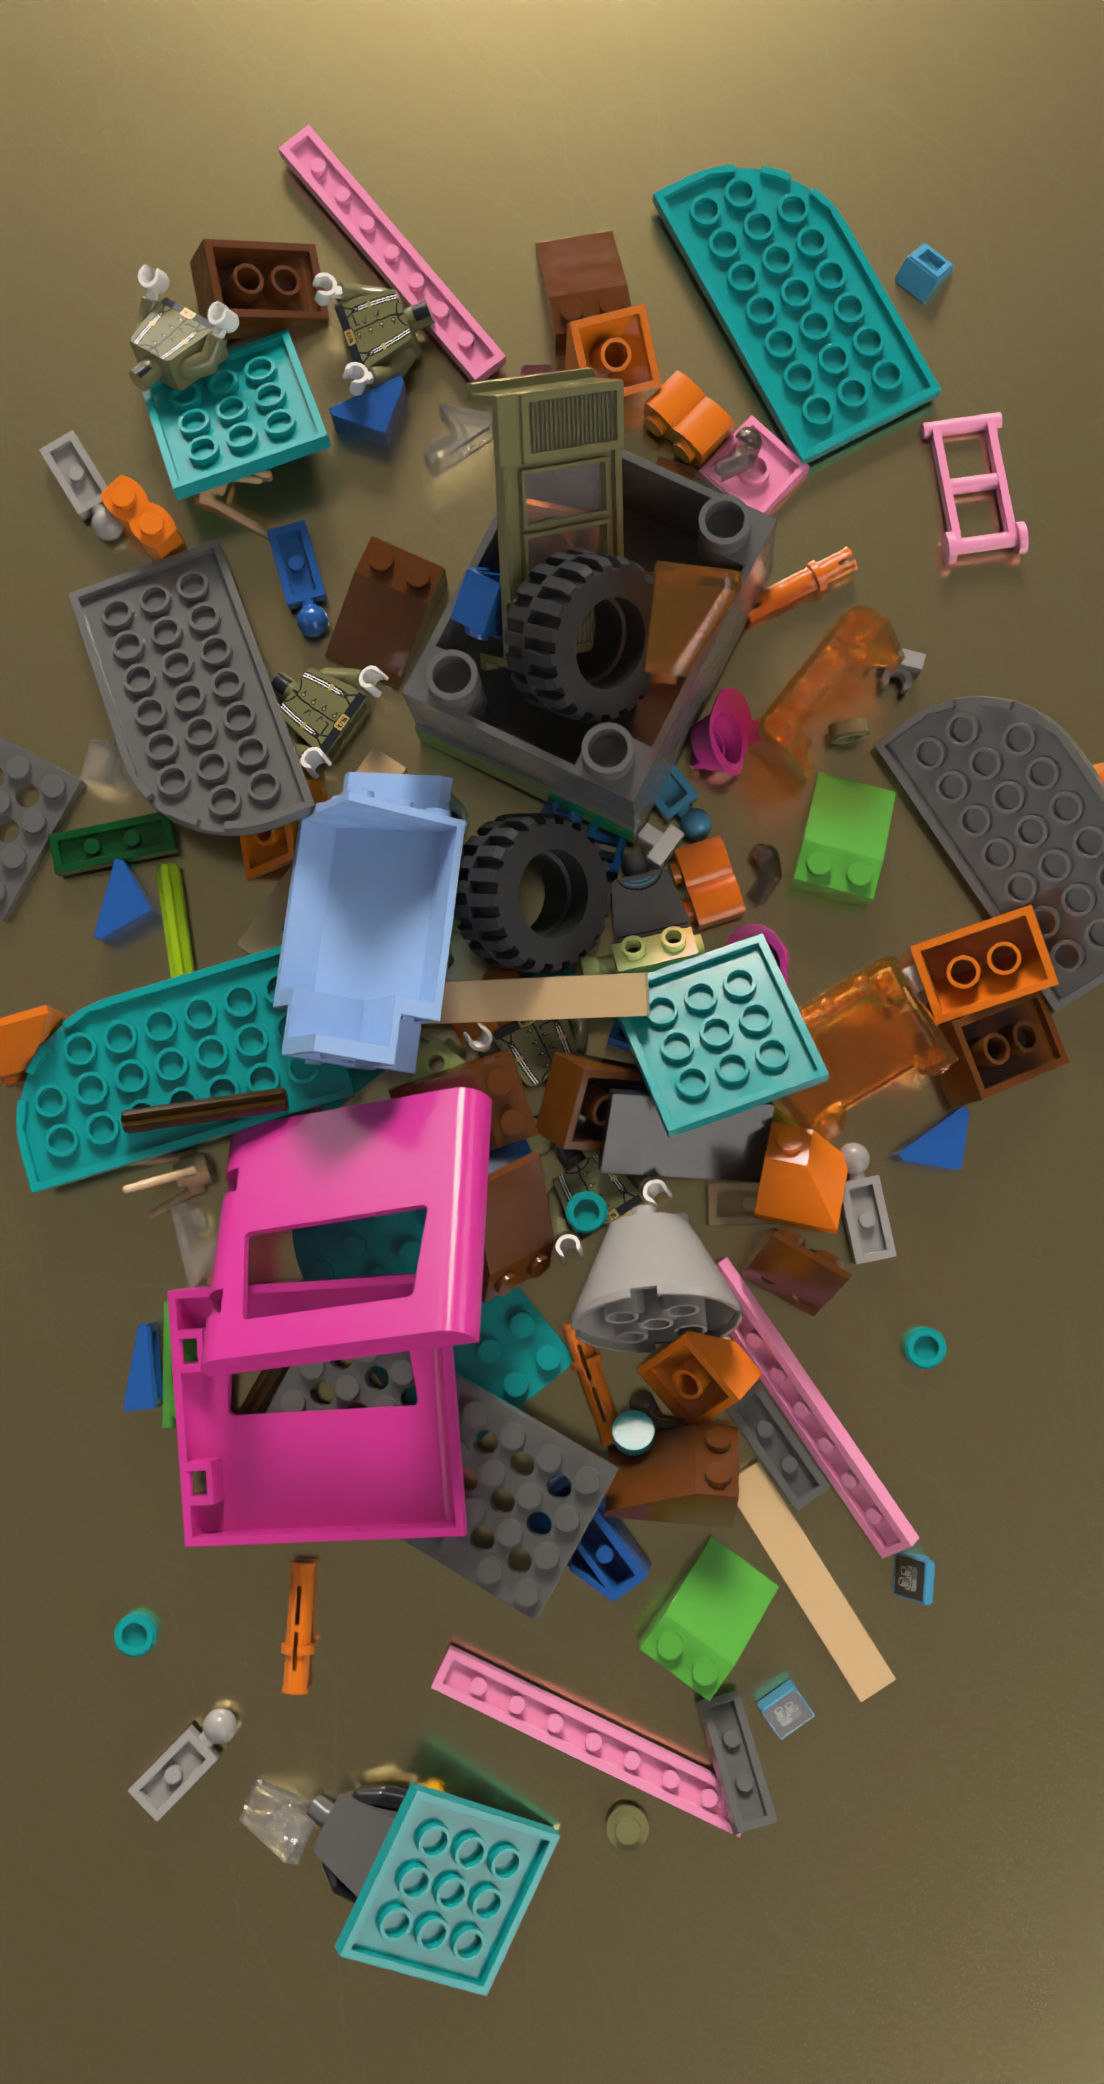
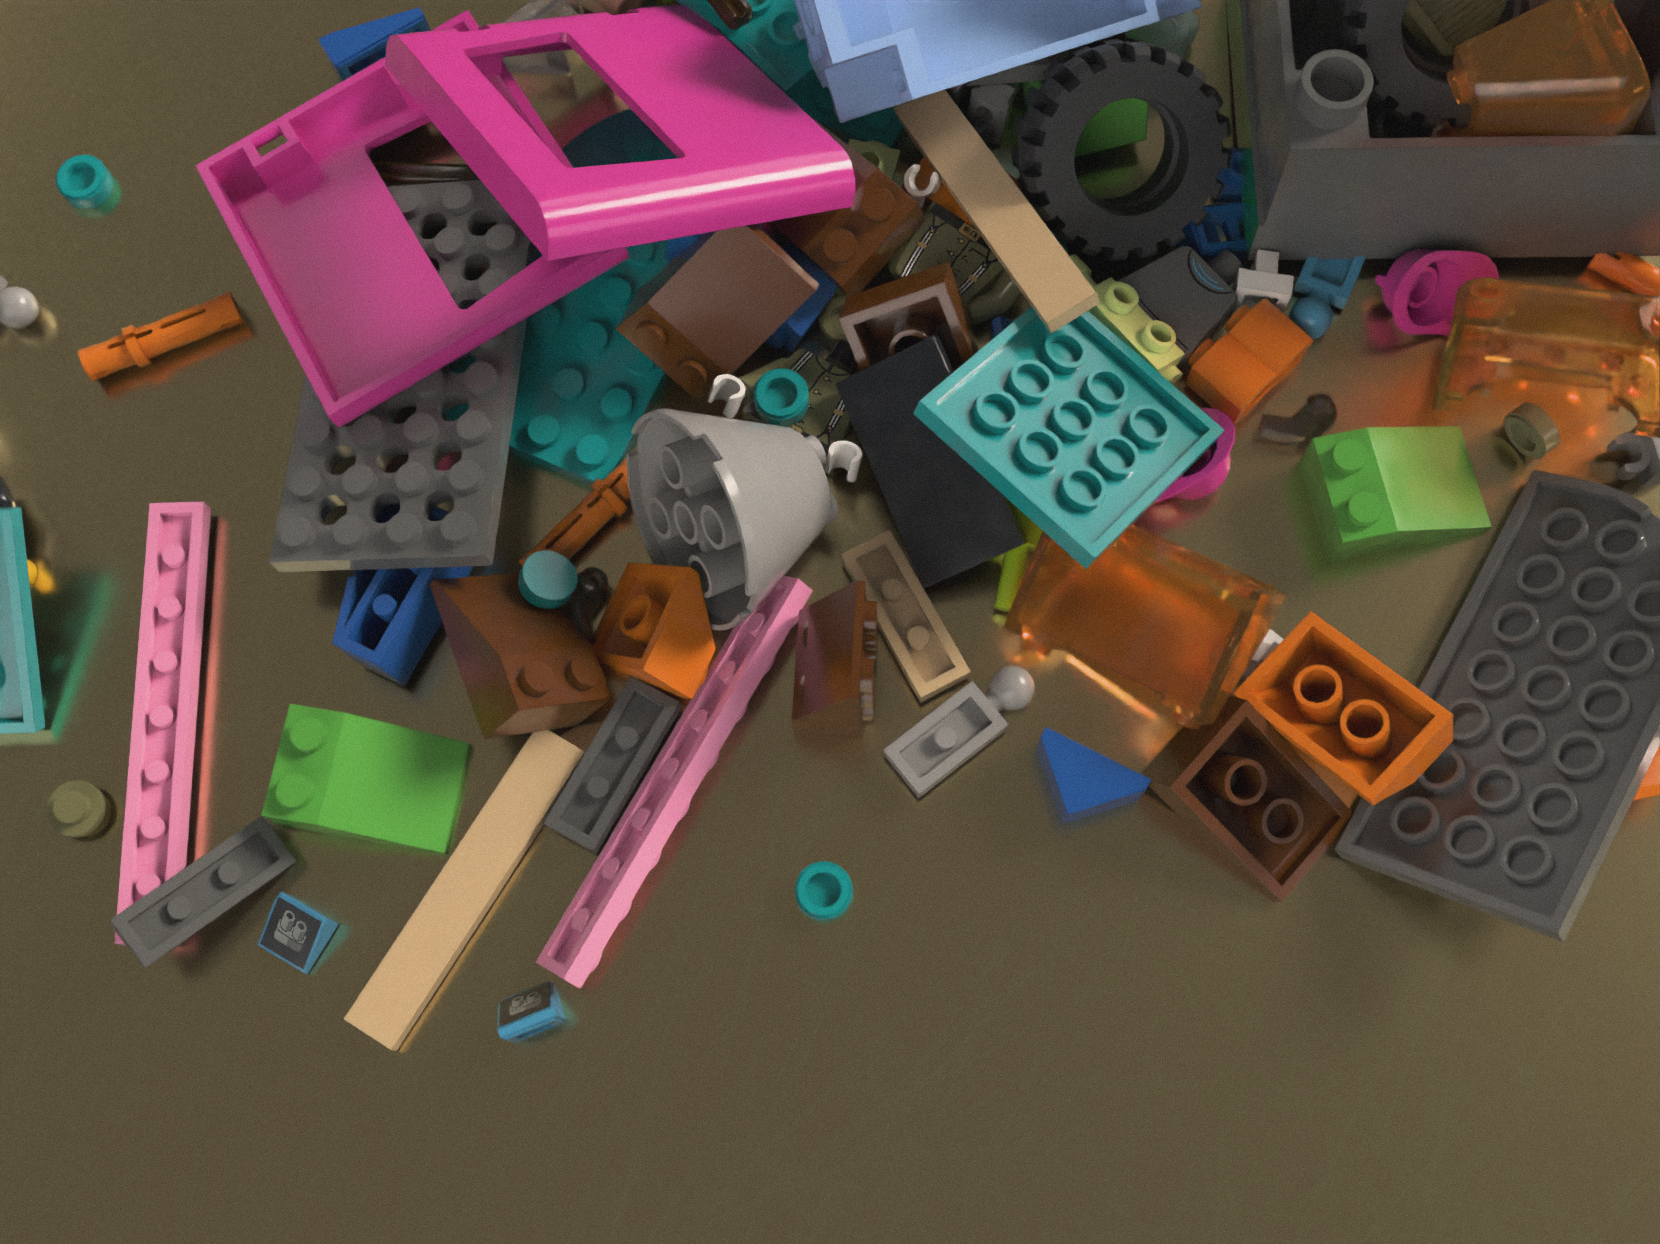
camera: 70 degrees right, 10 degrees down
orange slope [753,1122,848,1234] -> none

